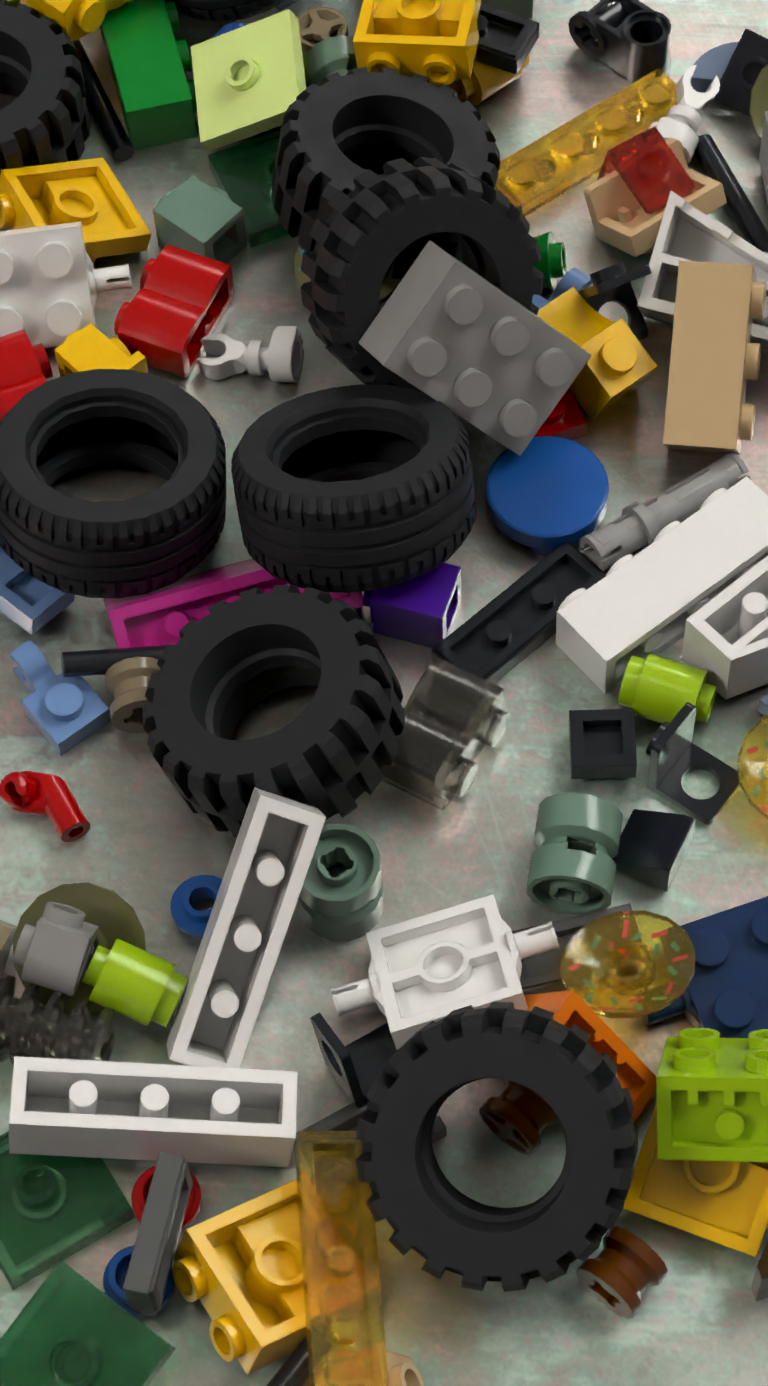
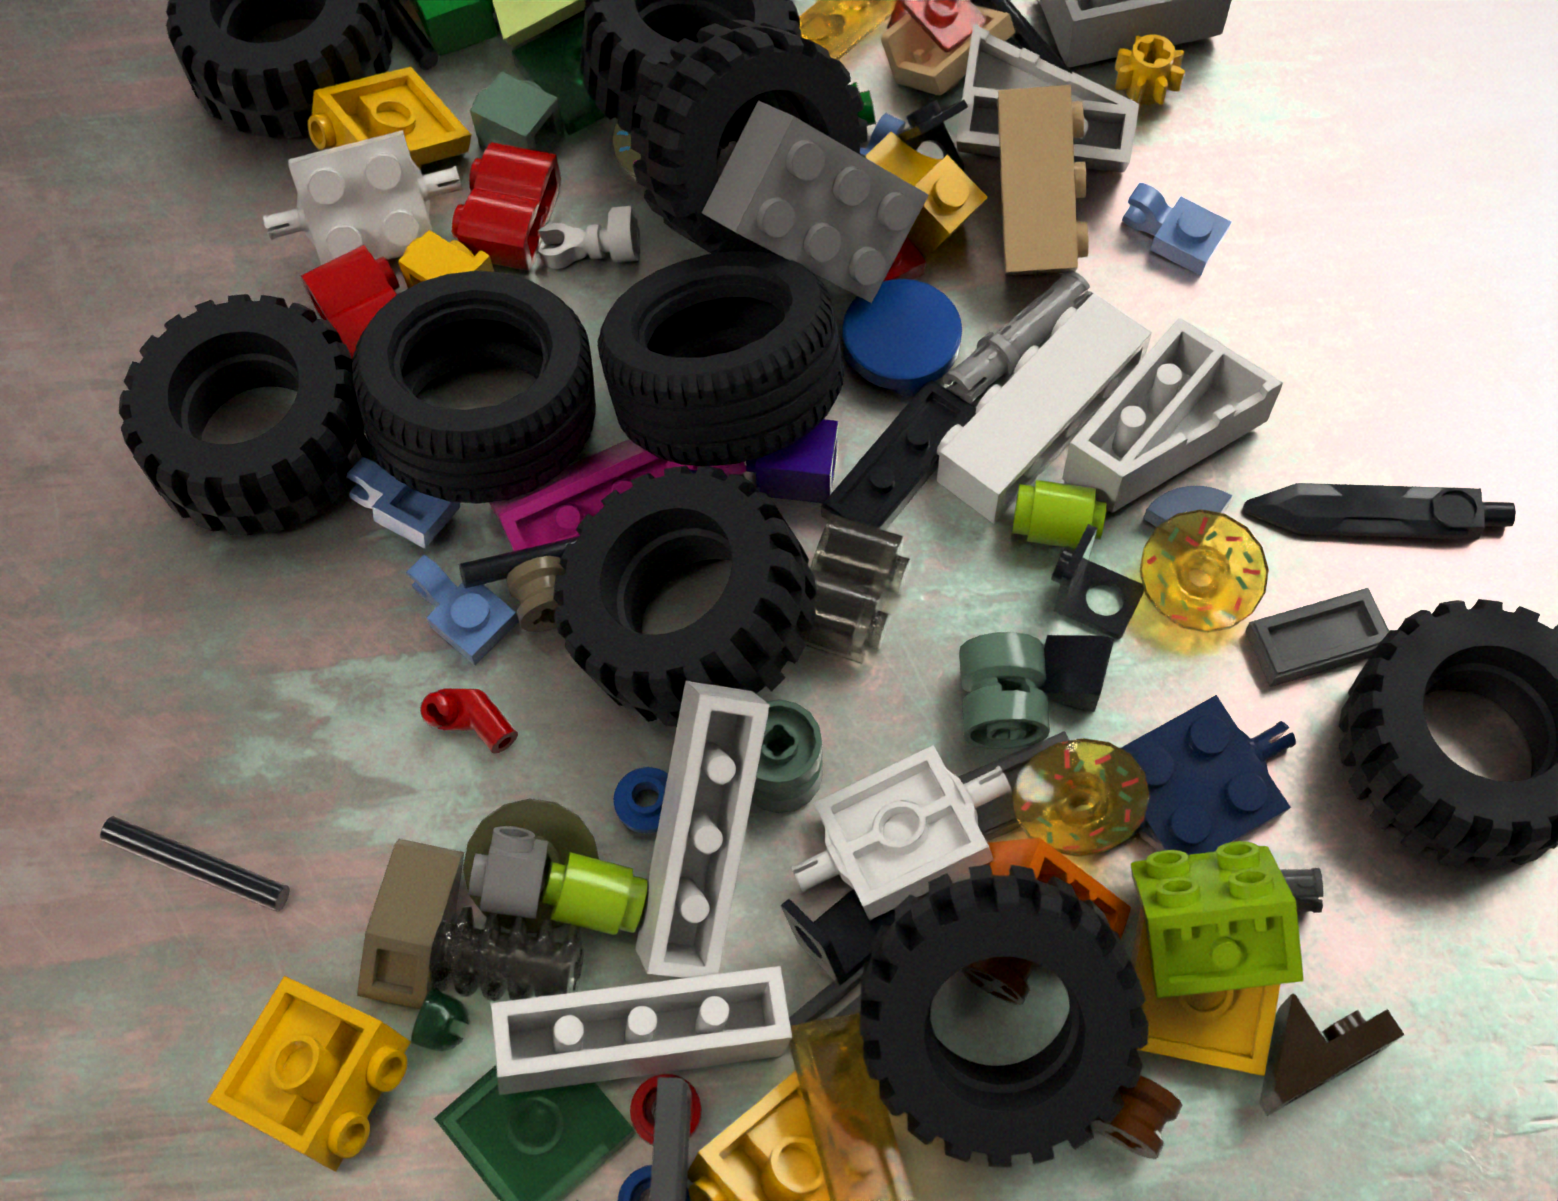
camera: 10 degrees left, 5 degrees up
black plate [568,709,637,779] -> none

